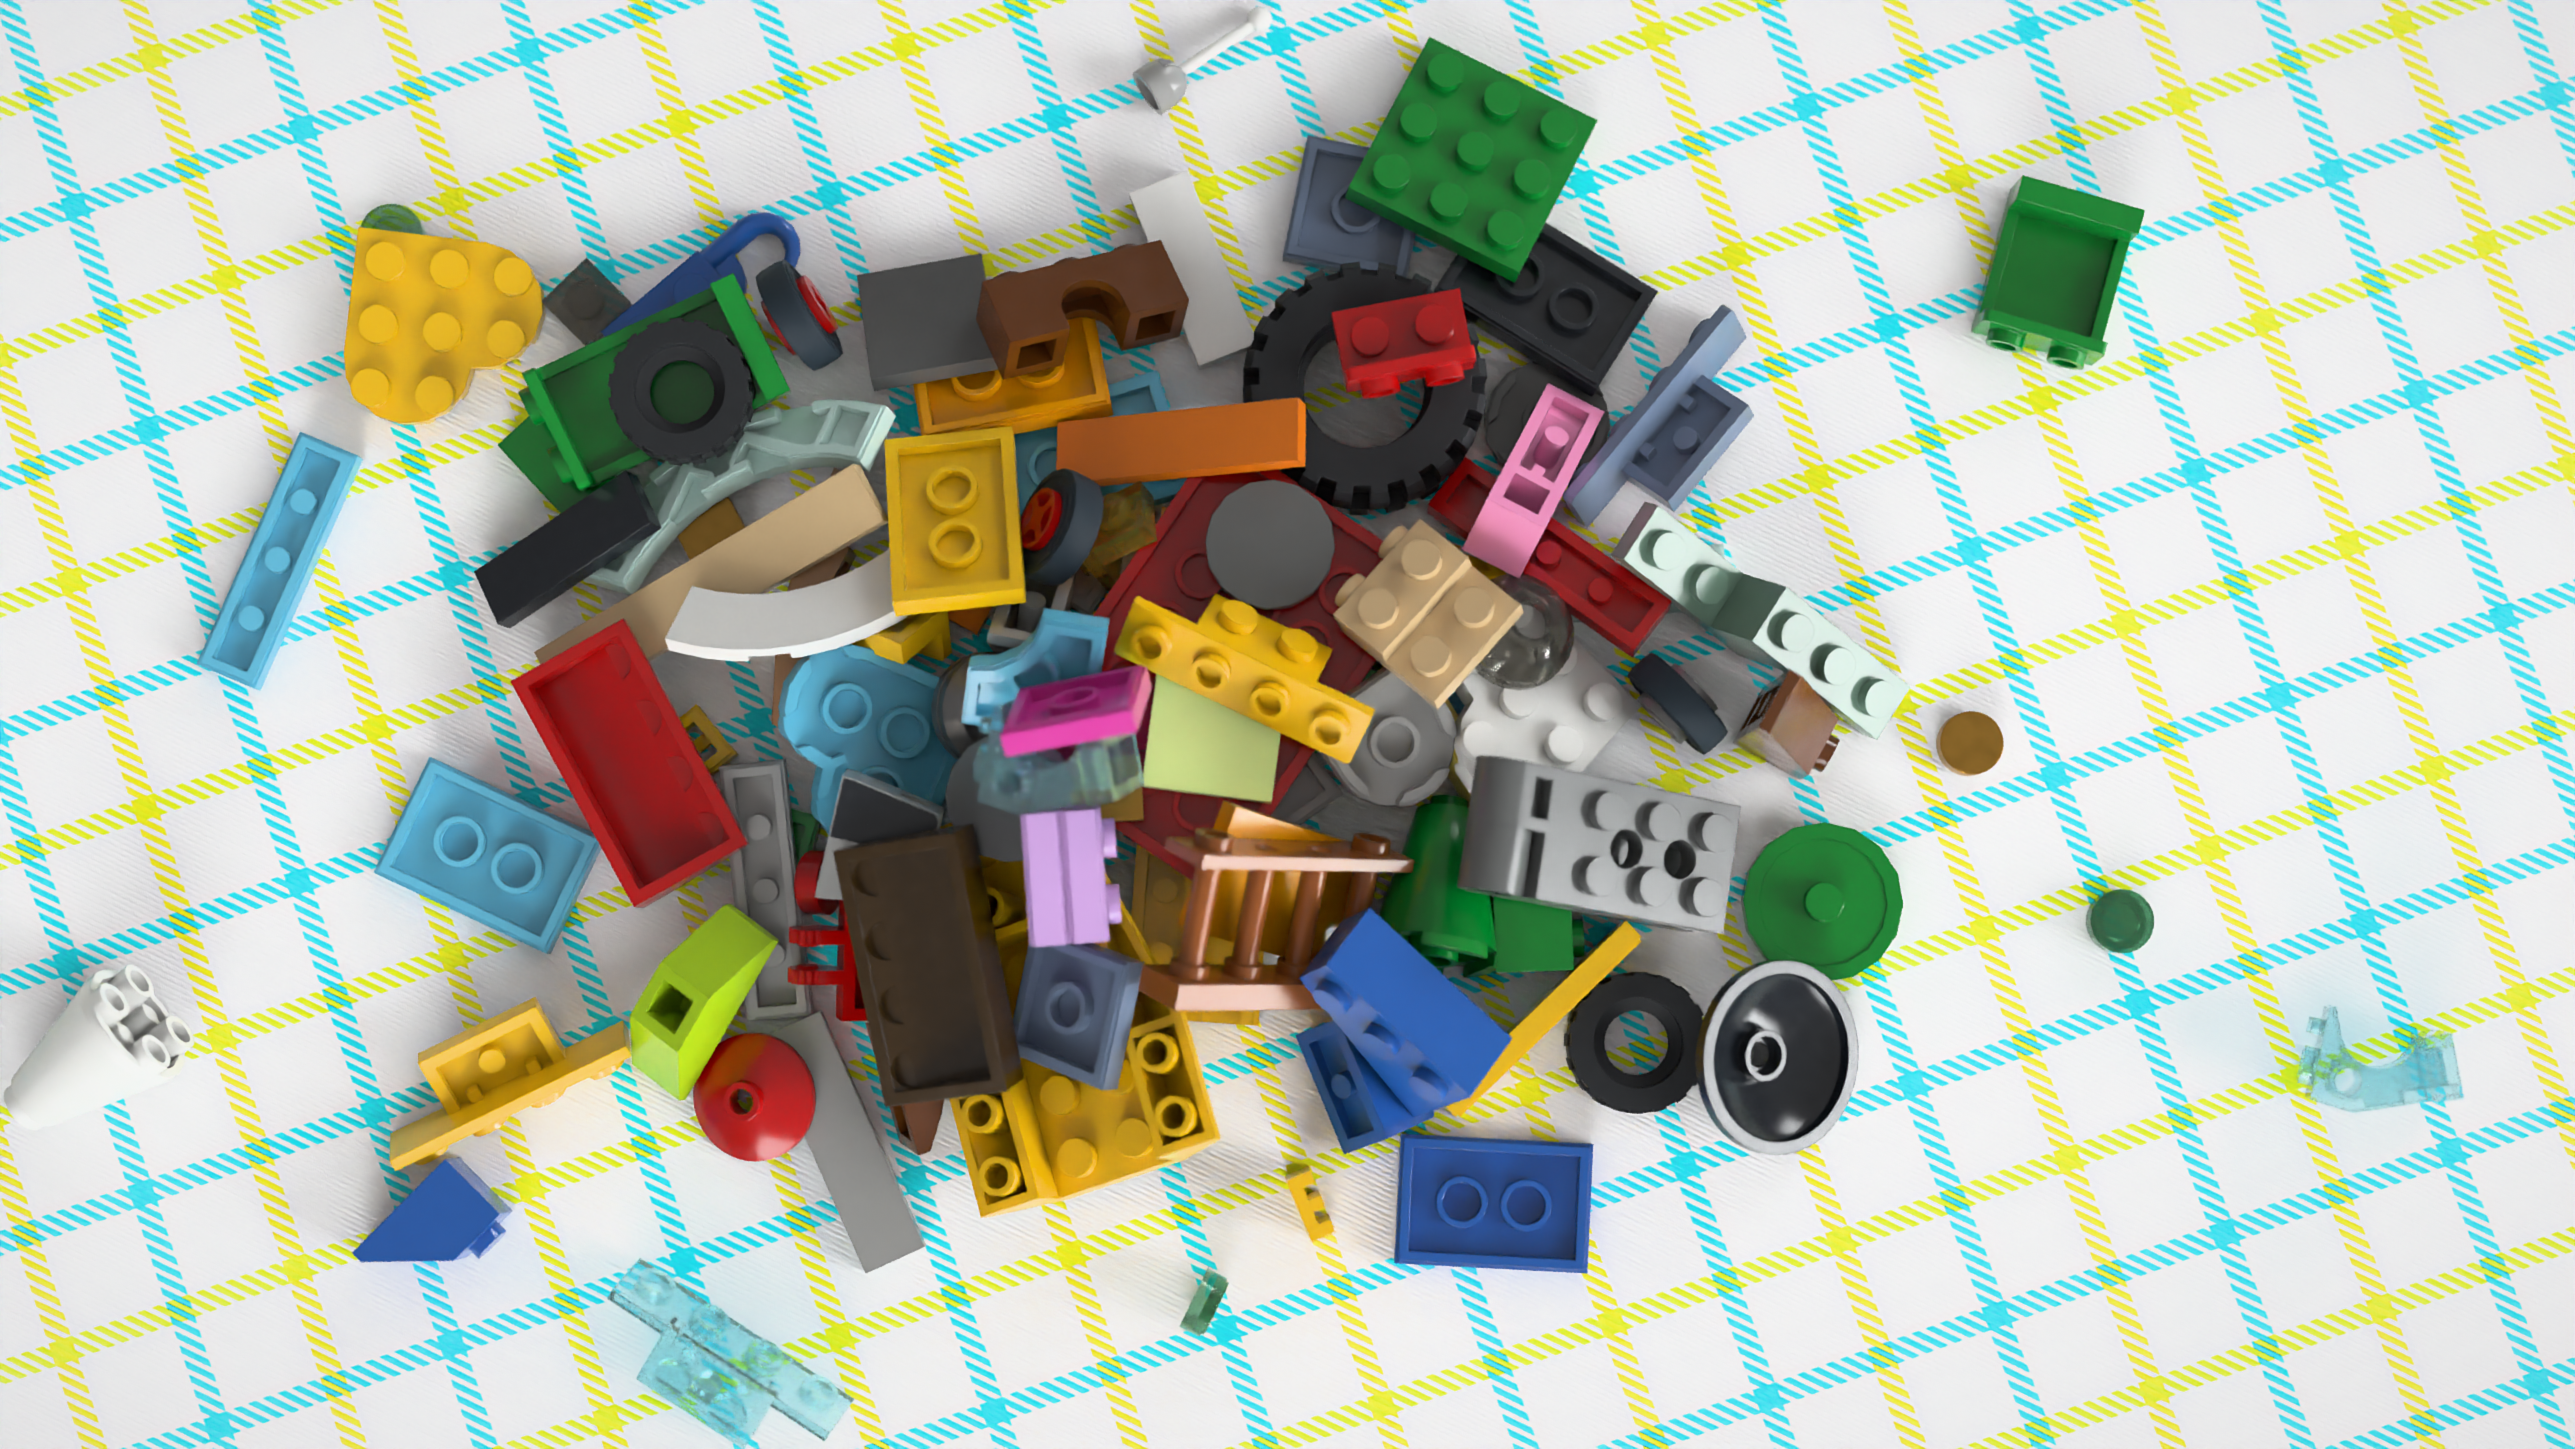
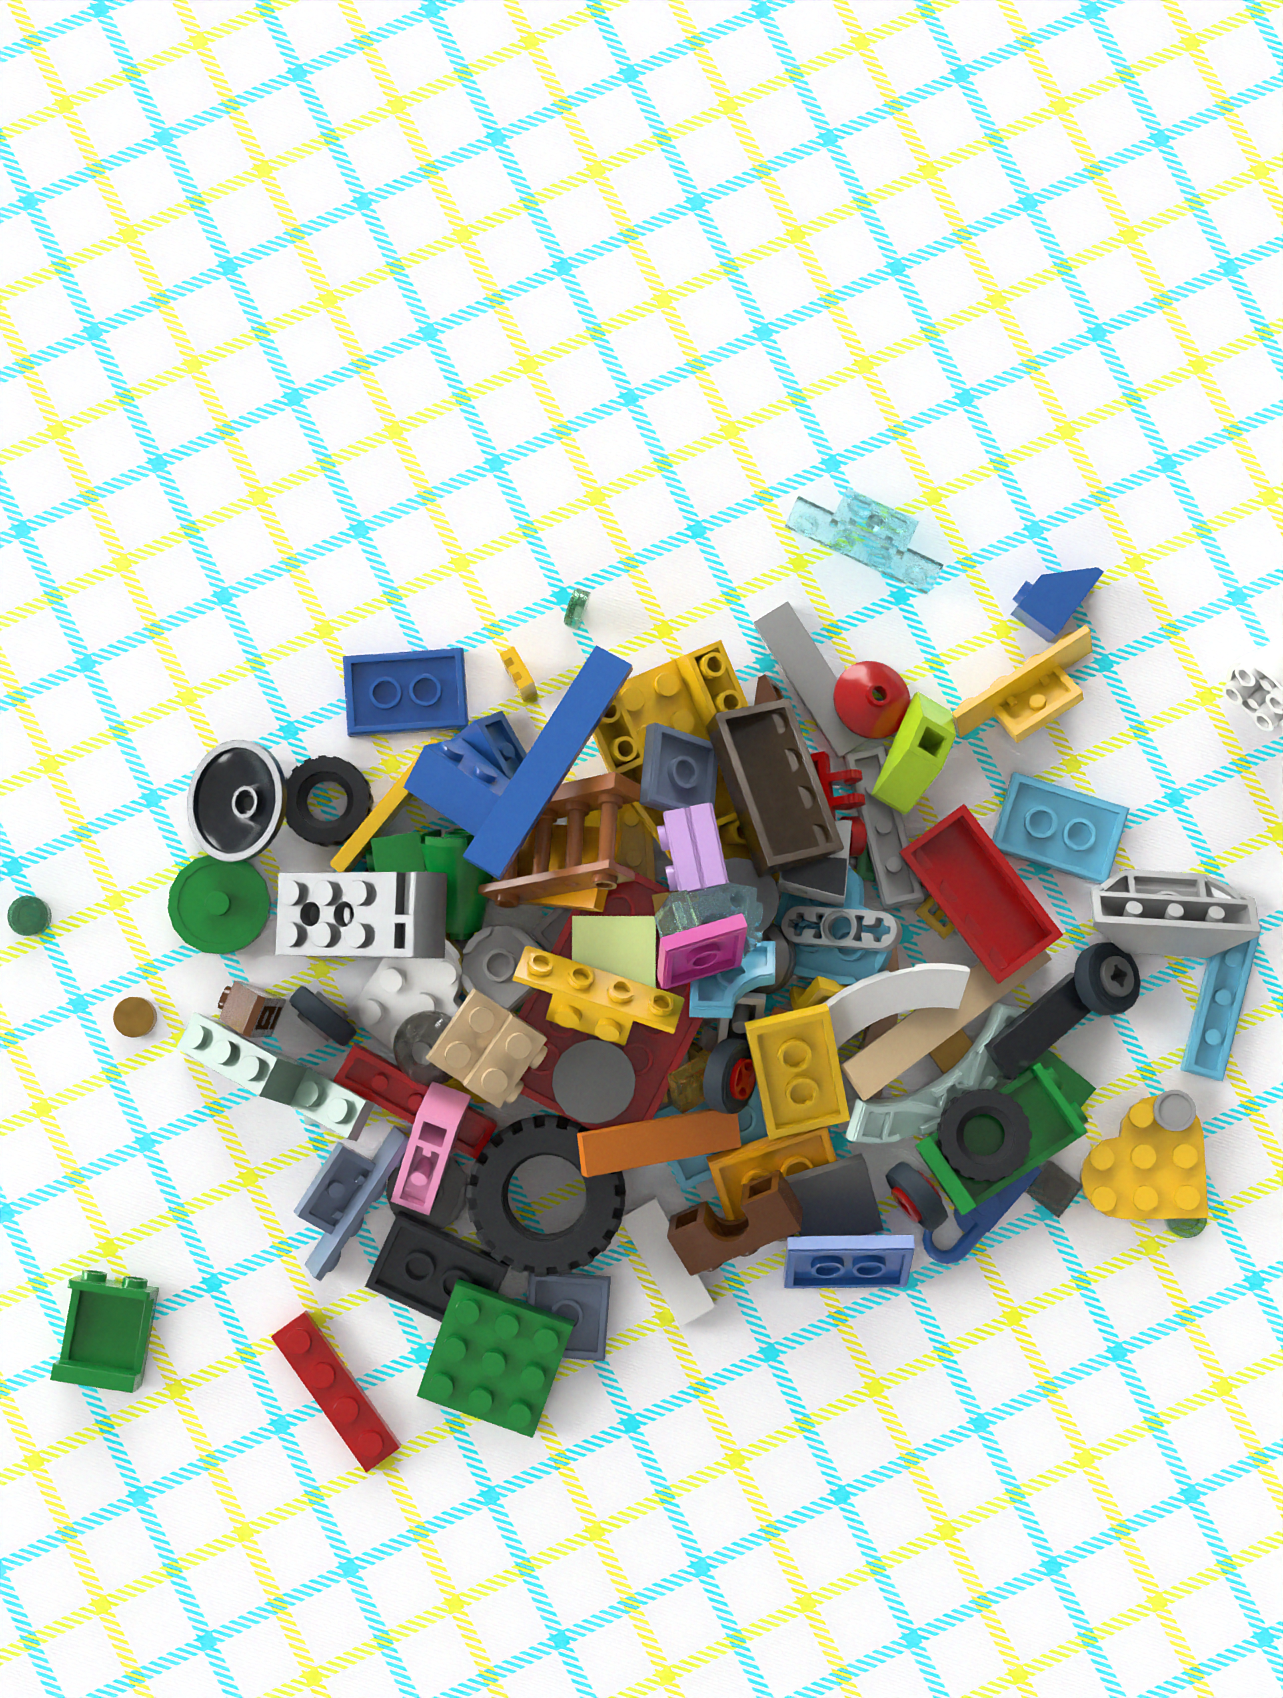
camera: 175 degrees right, 0 degrees up
hinge [1133,7,1272,115] -> none
red bracket [1331,288,1477,399] -> none
none -> red plate [271,1310,402,1473]
none -> blue tile [463,645,633,880]
none -> light grey beam [781,906,902,952]
none -> blue tile [783,1235,915,1289]
none -> black wheel [1074,942,1141,1016]
none -> light grey wedge [1090,869,1261,958]
none -> light grey piece [1153,1090,1196,1131]

